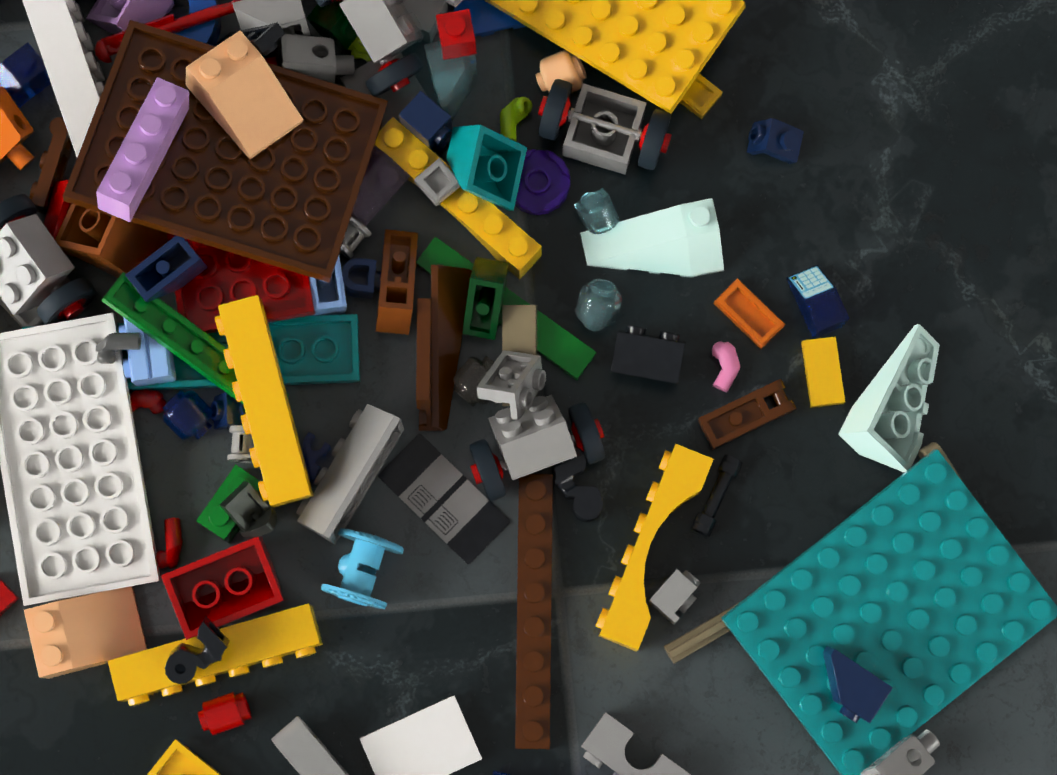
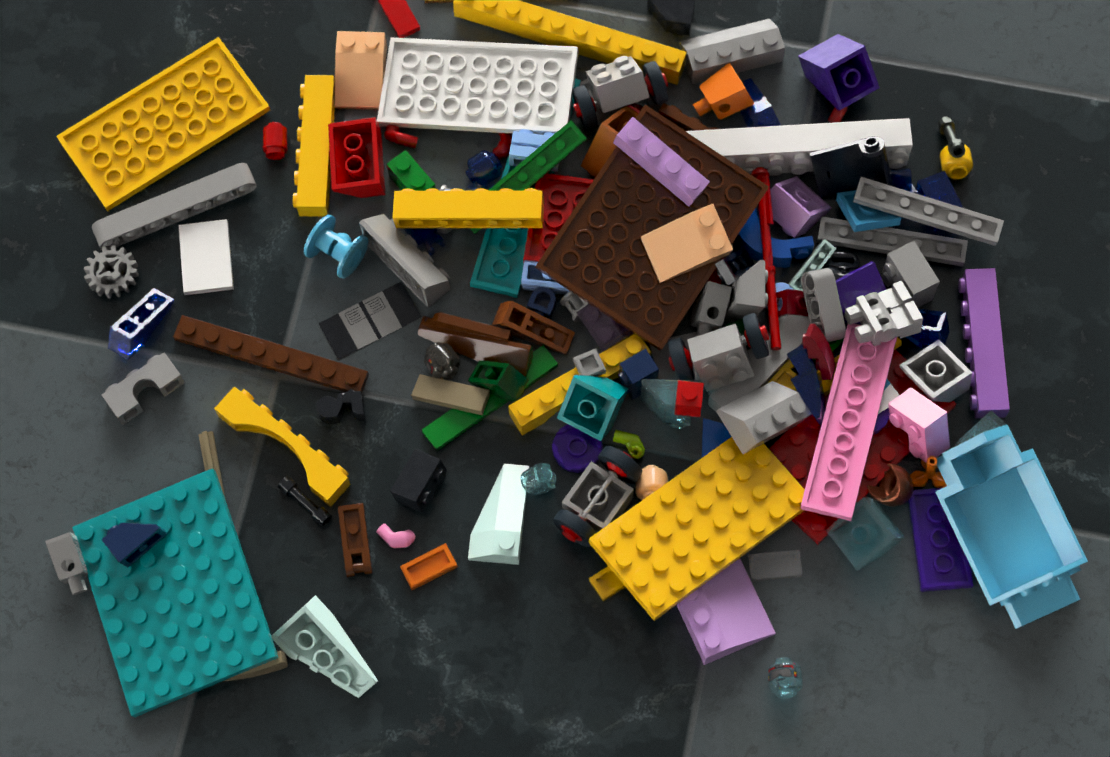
camera: 110 degrees right, 10 degrees down
dark grey arm [95,333,141,364] -> none
dark blue slope [125,236,208,303] -> none
black leg [165,616,230,684] -> none
pearl dark grey tile [220,481,277,538] -> none
light grey brick [469,395,605,501] -> none
light grey bracket [476,350,546,420] -> none
clear light blue head [575,279,623,331] -> none
light grey brick [648,569,701,625] -> none
dark blue bracket [747,118,804,164] -> none
clear blue slope [786,265,849,339] -> none
yellow tile [801,337,845,408] -> none

